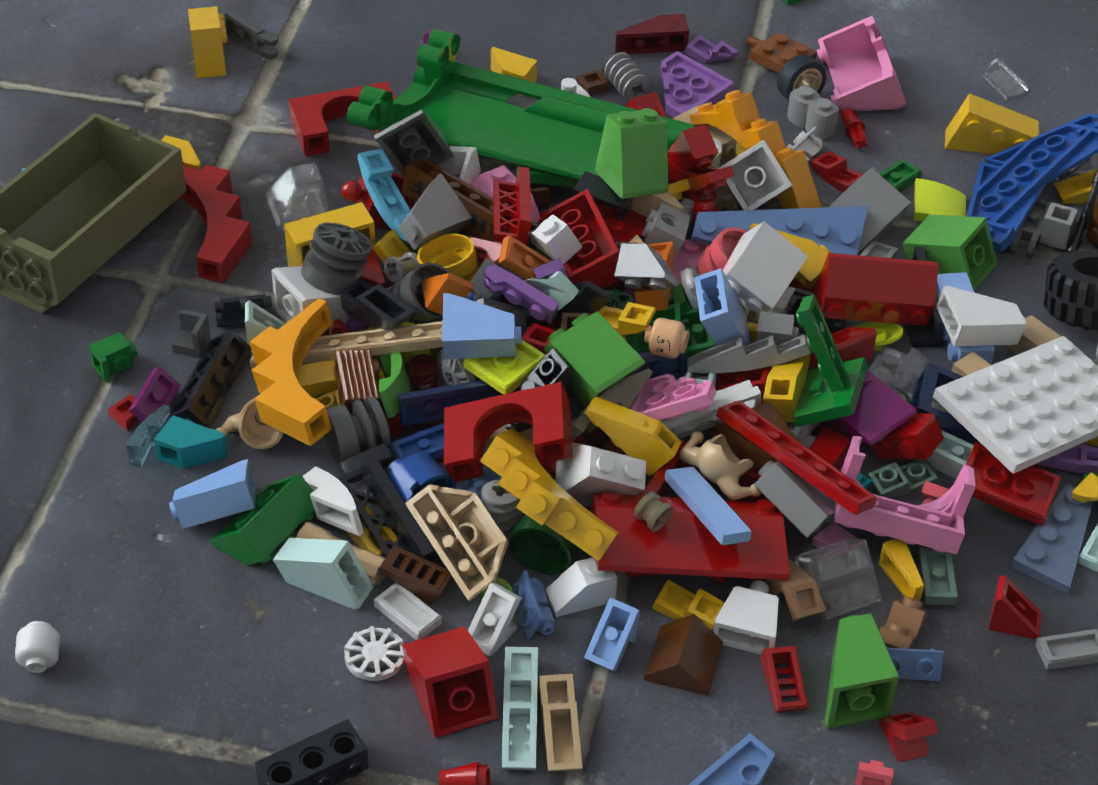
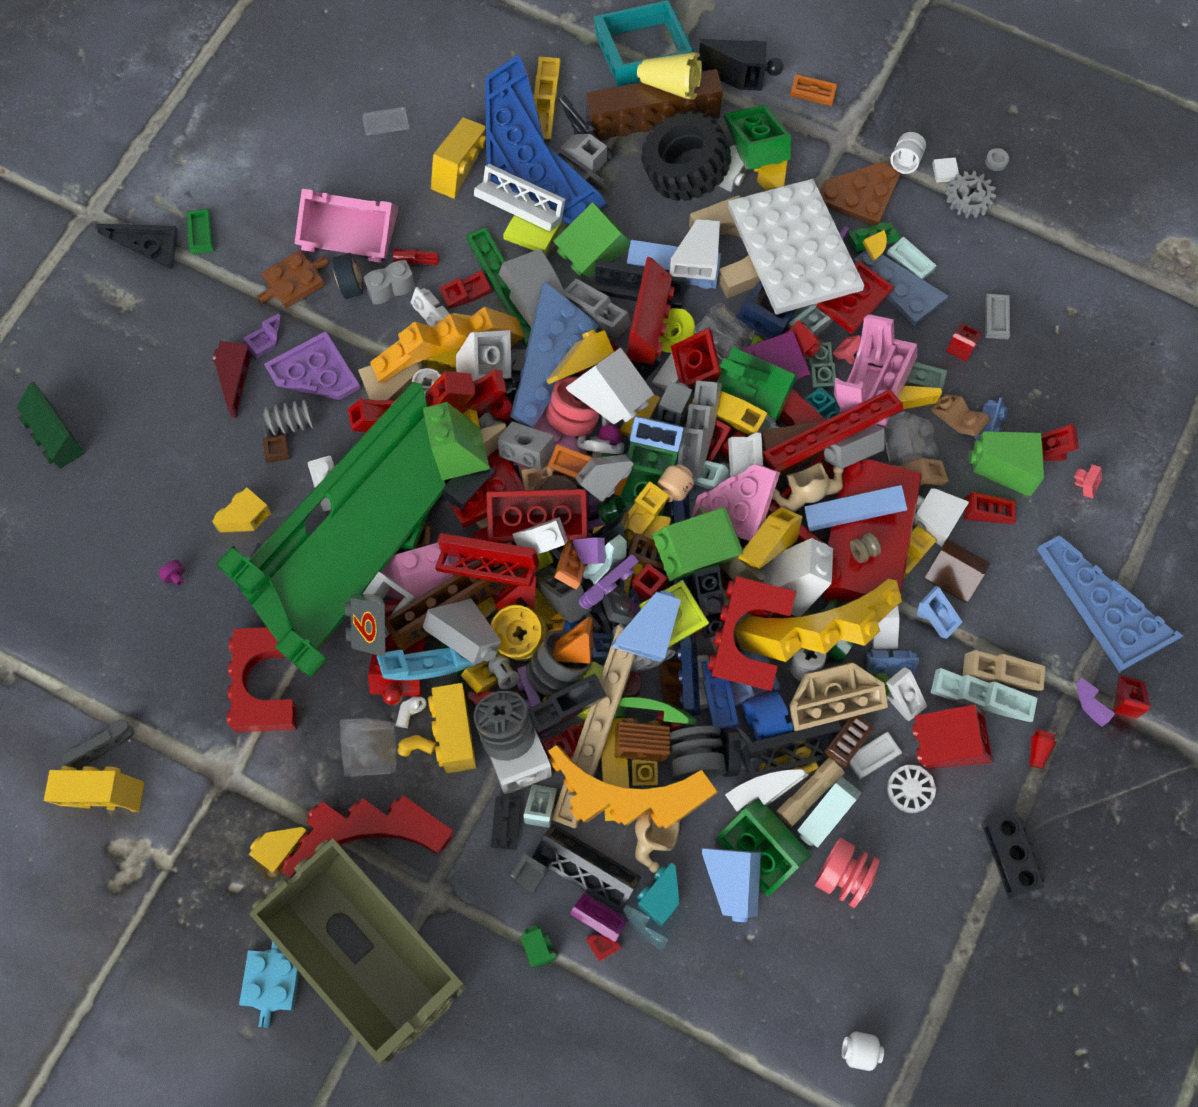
camera: 75 degrees left, 25 degrees up
none -> white fence [474,164,566,231]
none -> coral wheel [814,837,880,908]

